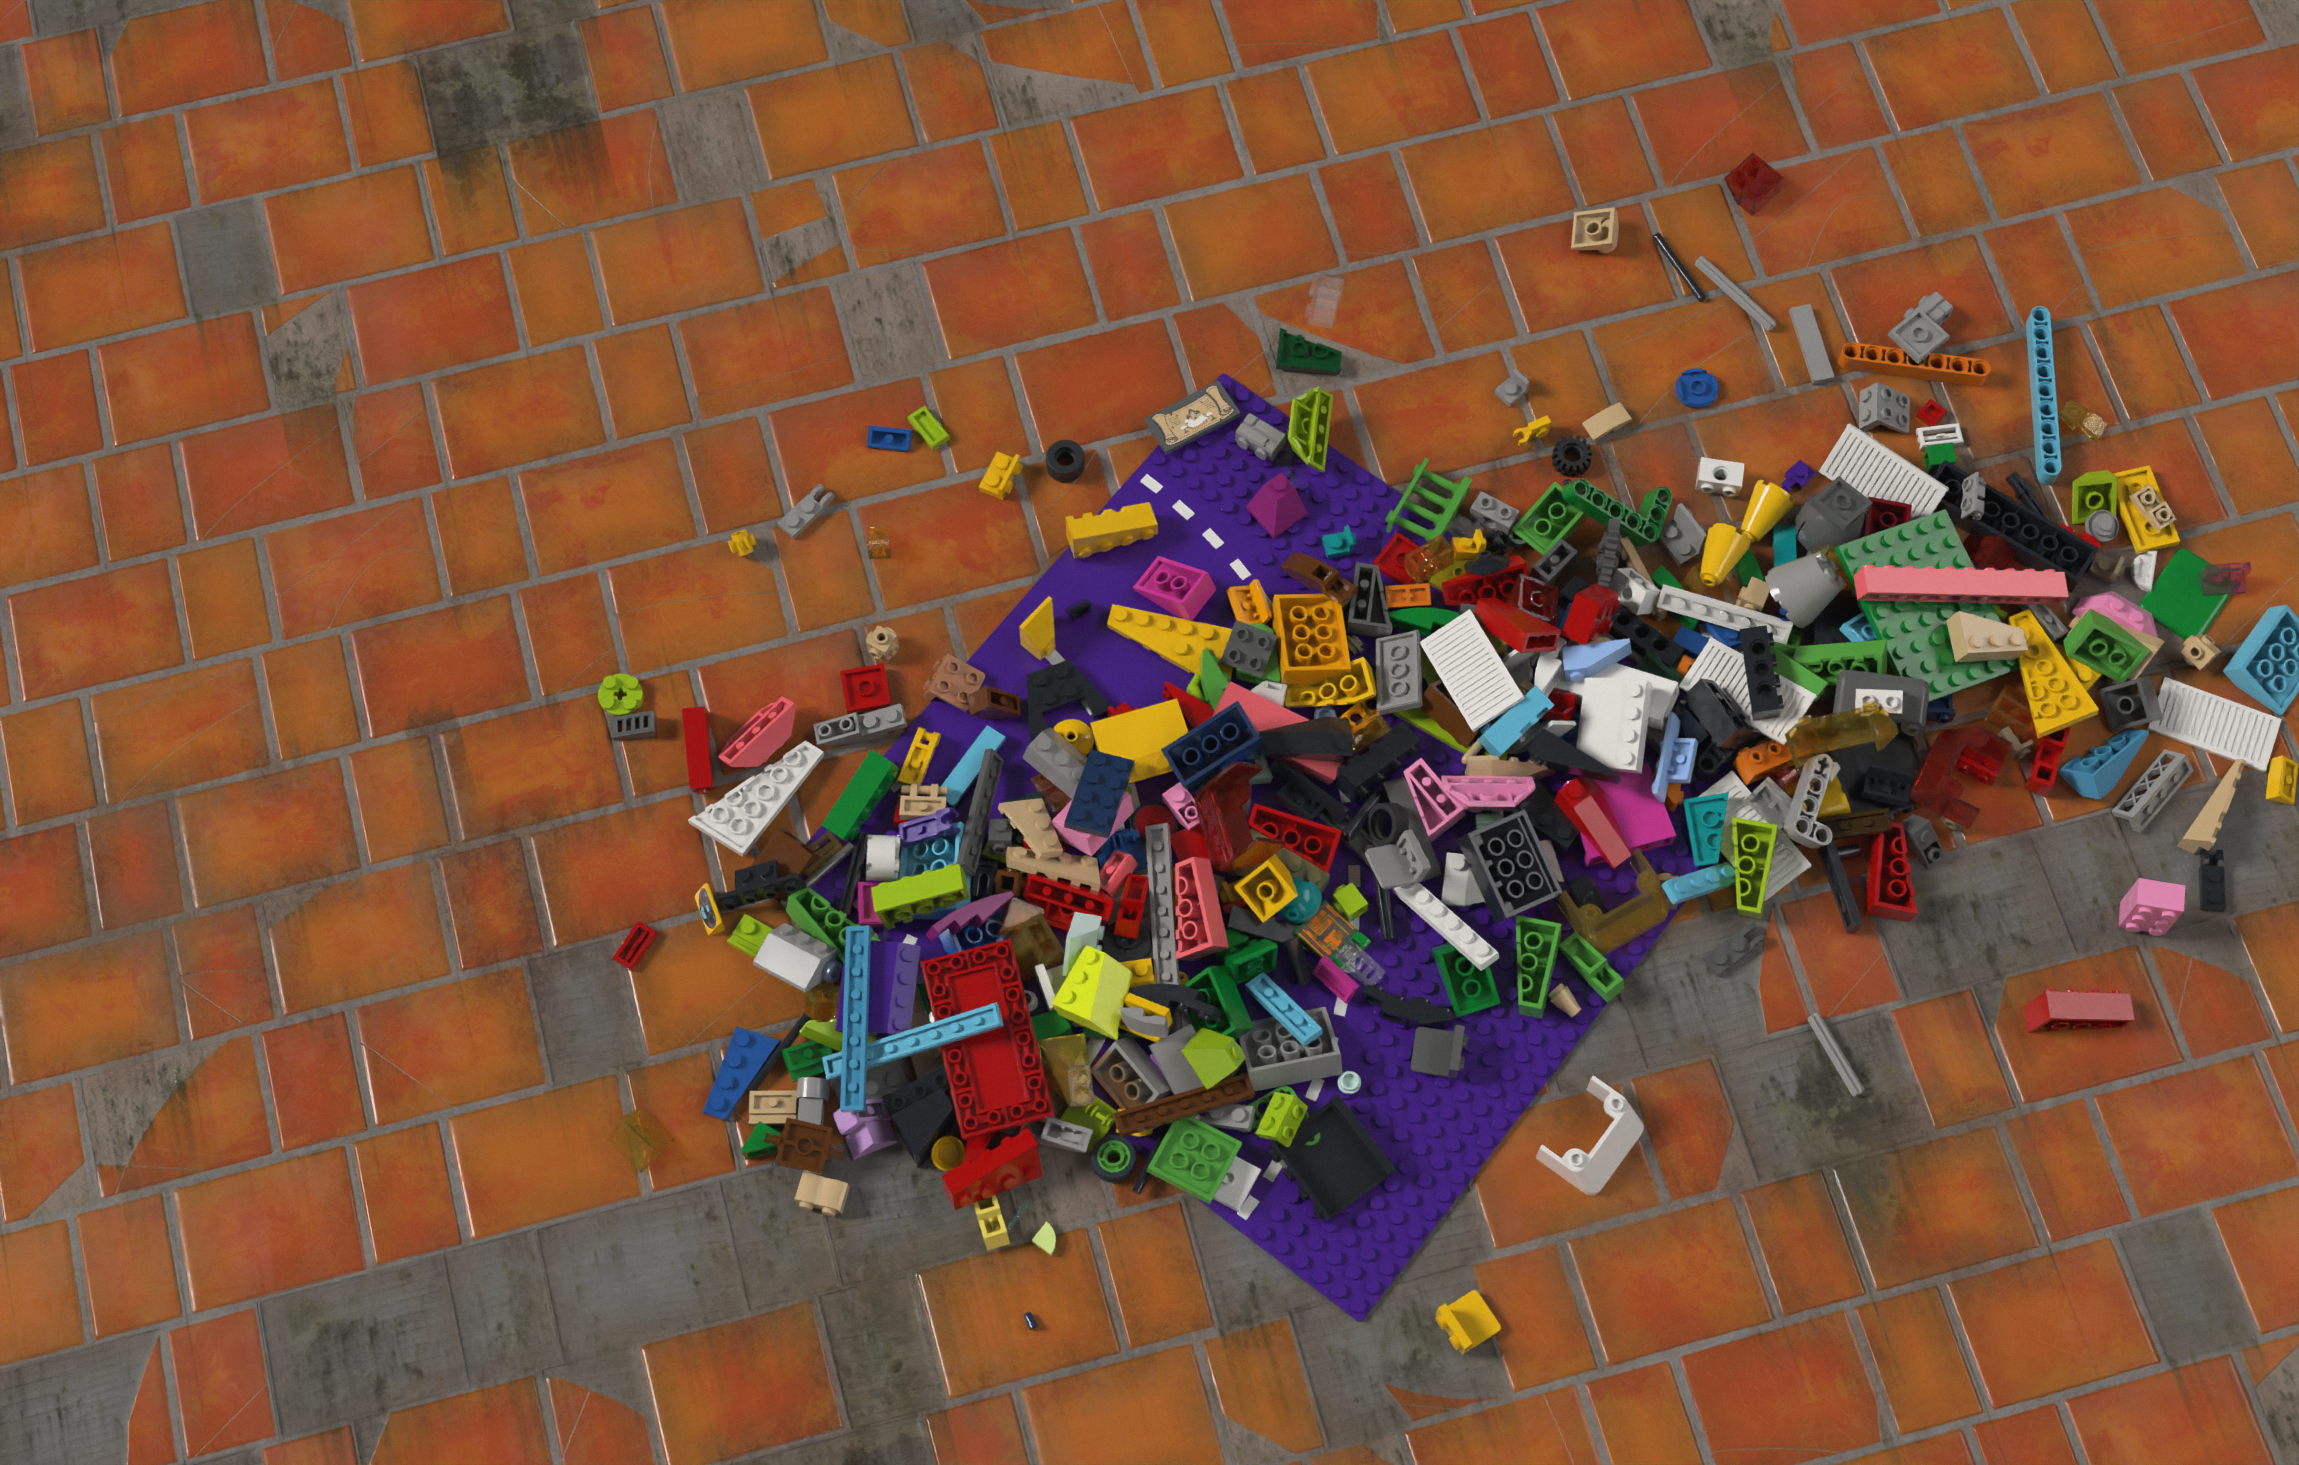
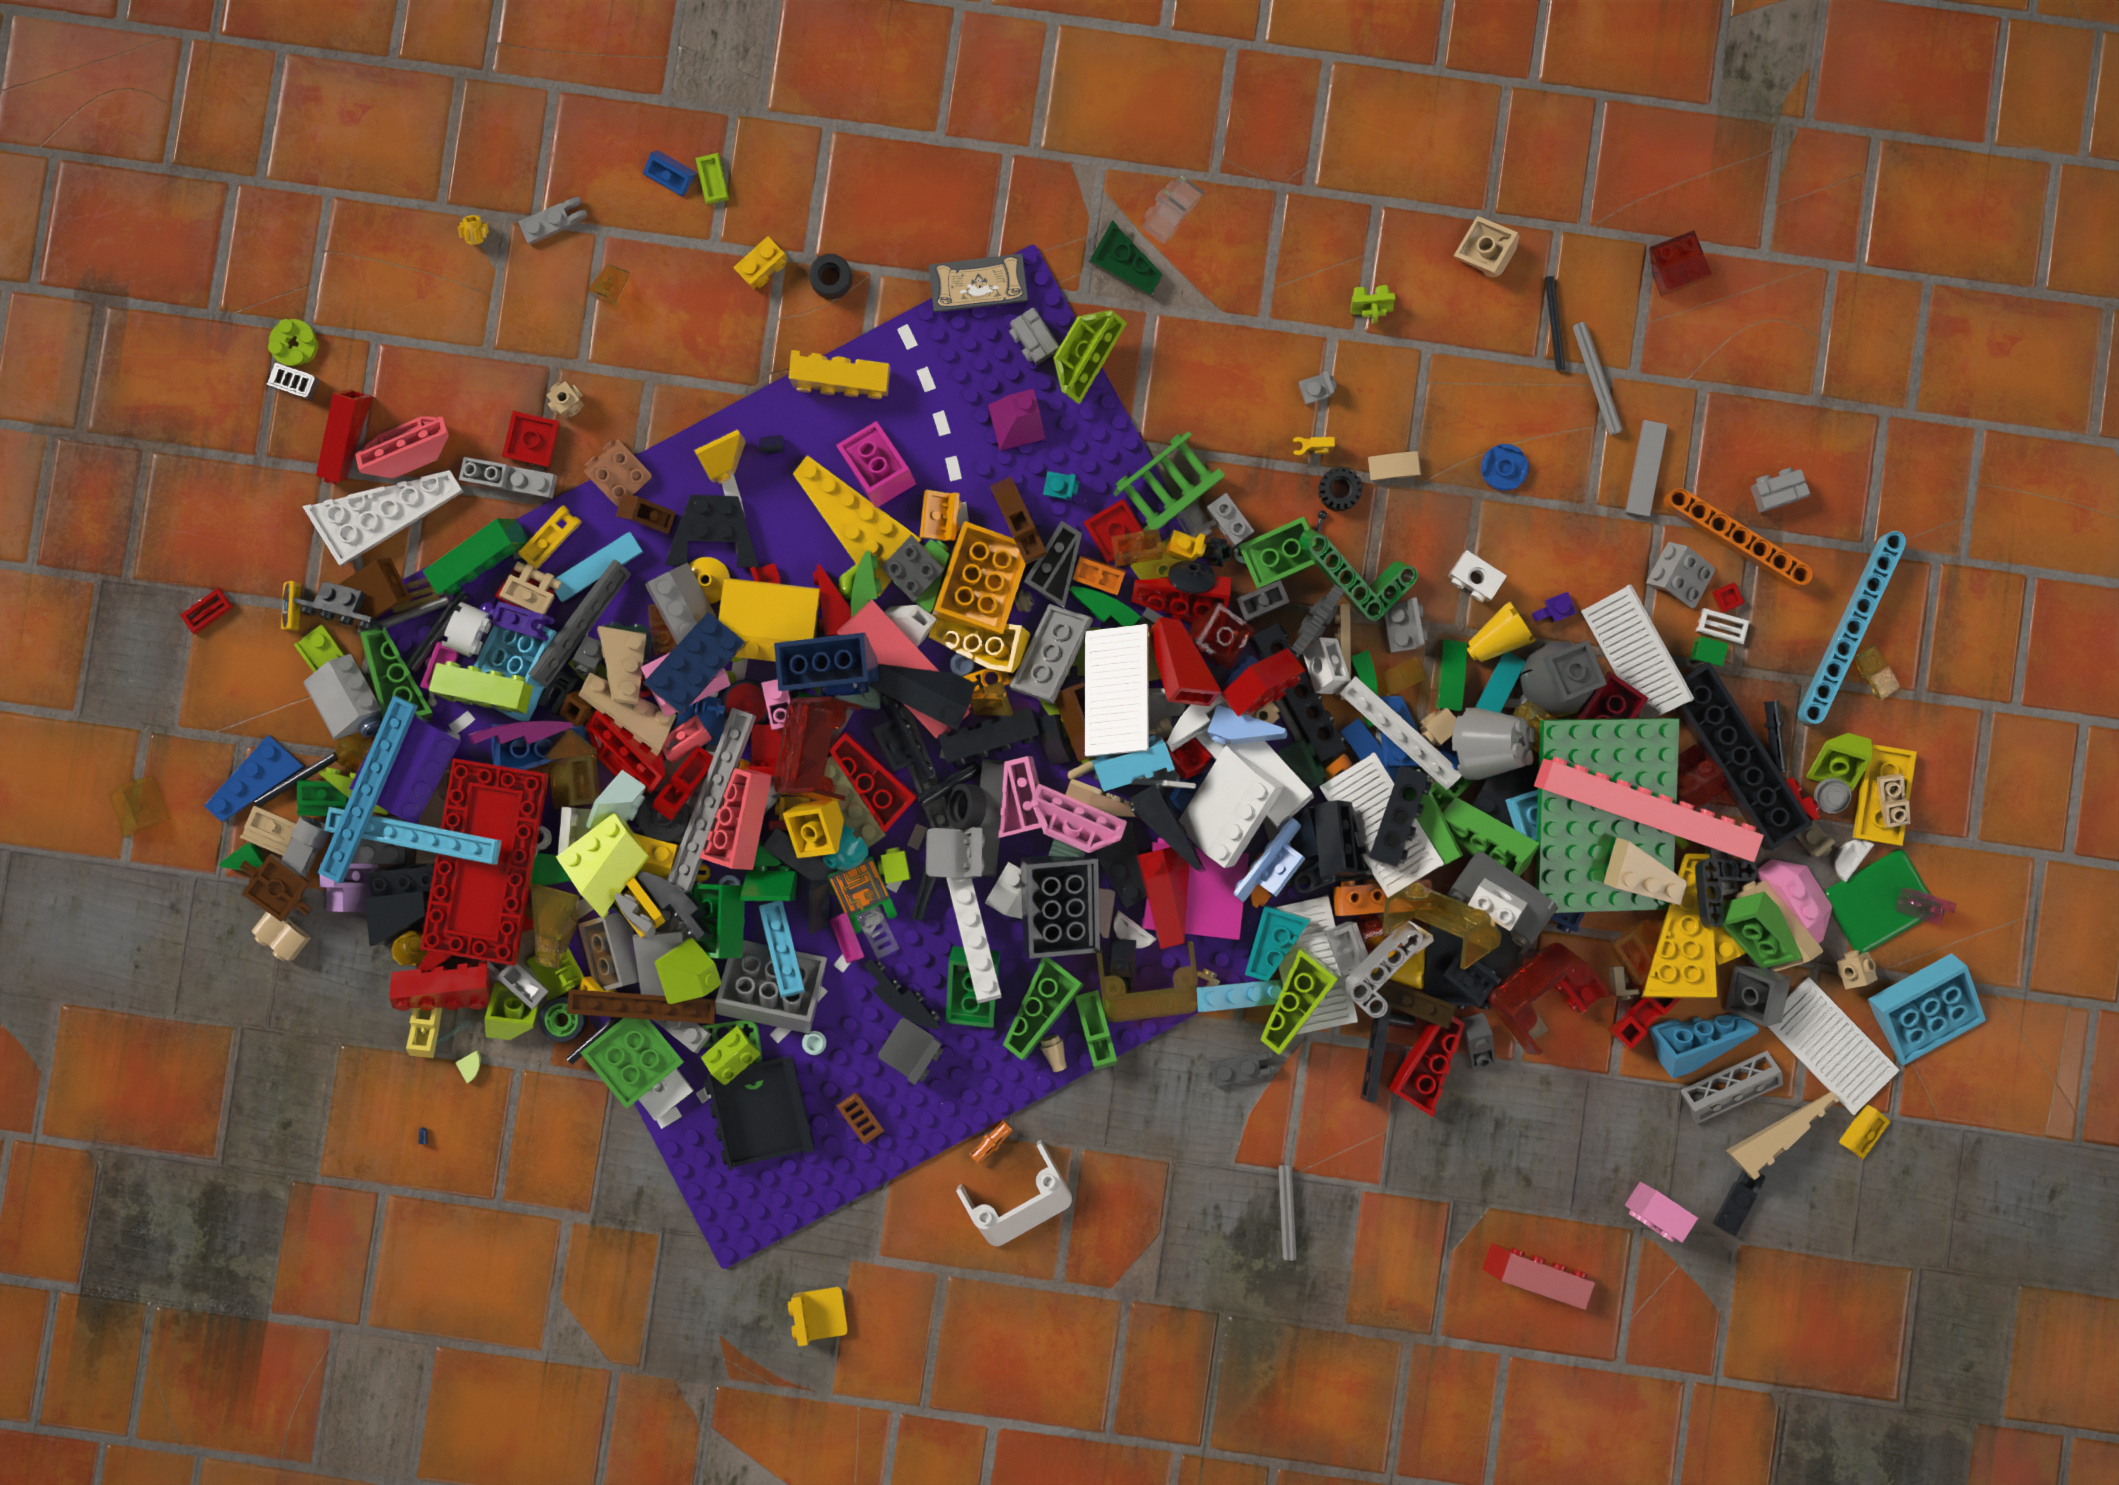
camera: 25 degrees right, 20 degrees up
yellow cone [1700,523,1750,587] -> none
light grey tile [1887,308,1950,364] -> none
light grey hinge [1961,472,1986,520] -> none
none -> lime slope [485,982,540,1040]
none -> dark orange slope [837,1091,884,1144]
none -> orange pin [969,1120,1014,1165]
none -> black slope [1036,714,1073,766]
none -> white tile [1114,910,1156,948]
none -> lime hips [1350,285,1395,324]
none -> black beam [1695,858,1758,929]

